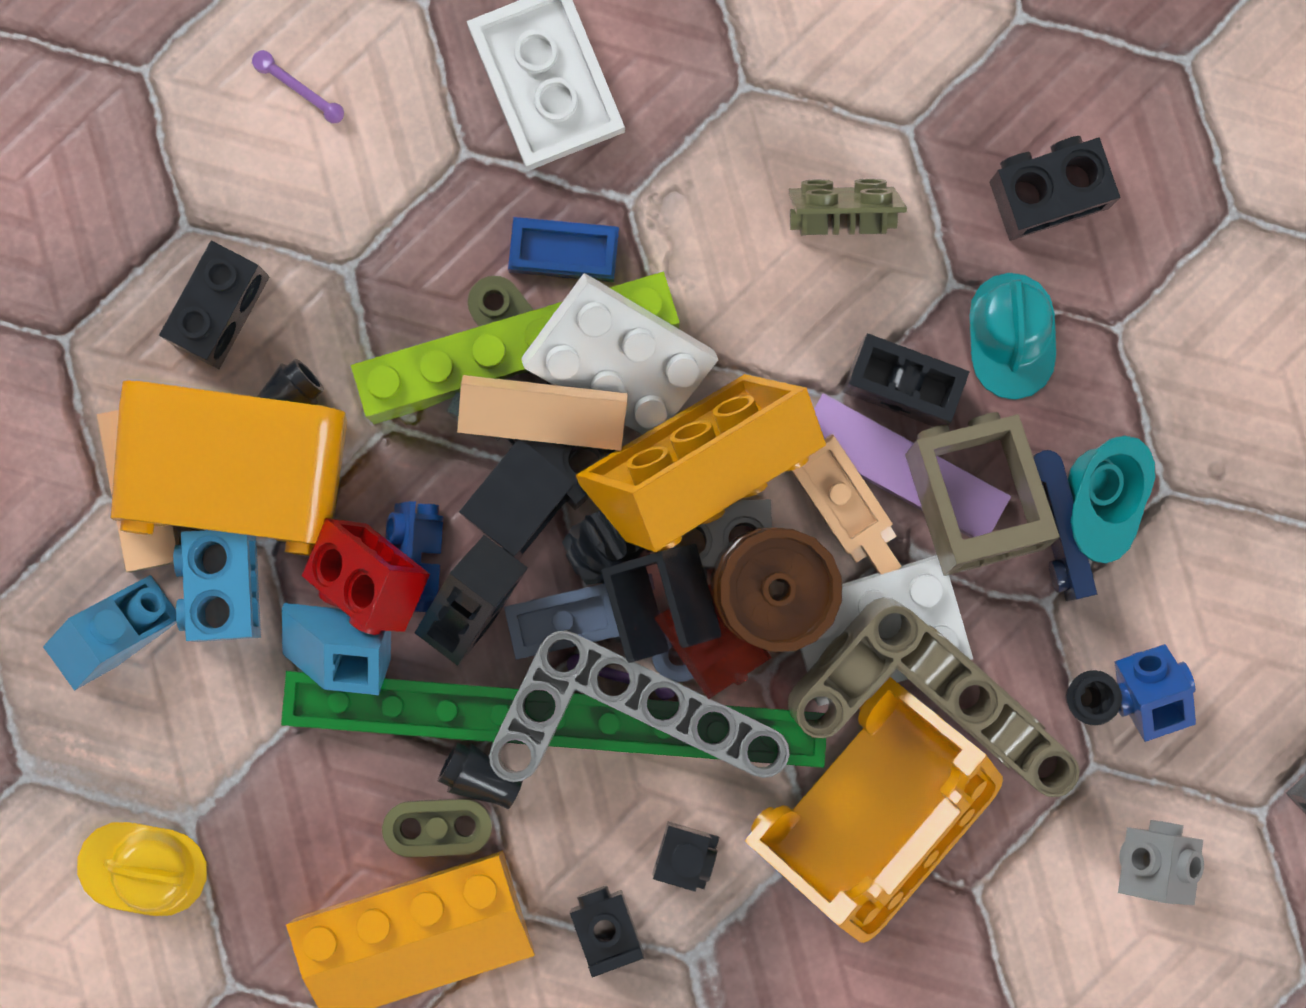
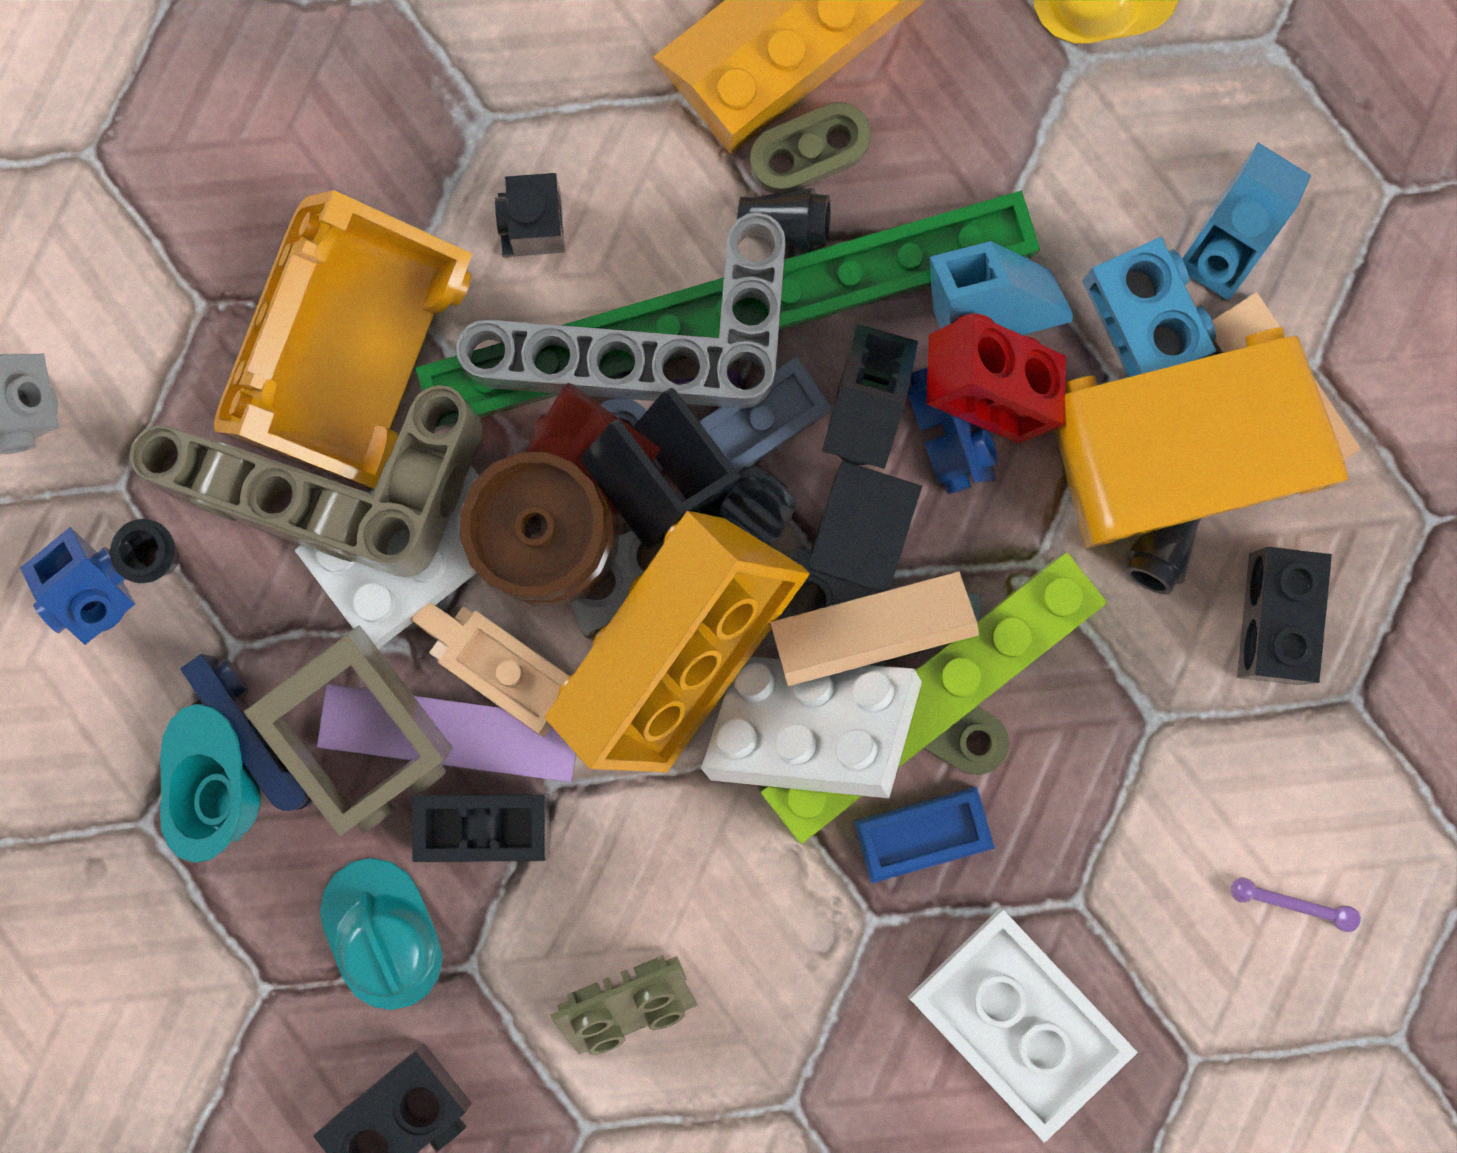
camera: 155 degrees right, 0 degrees up
black brick [570,886,644,978] -> none

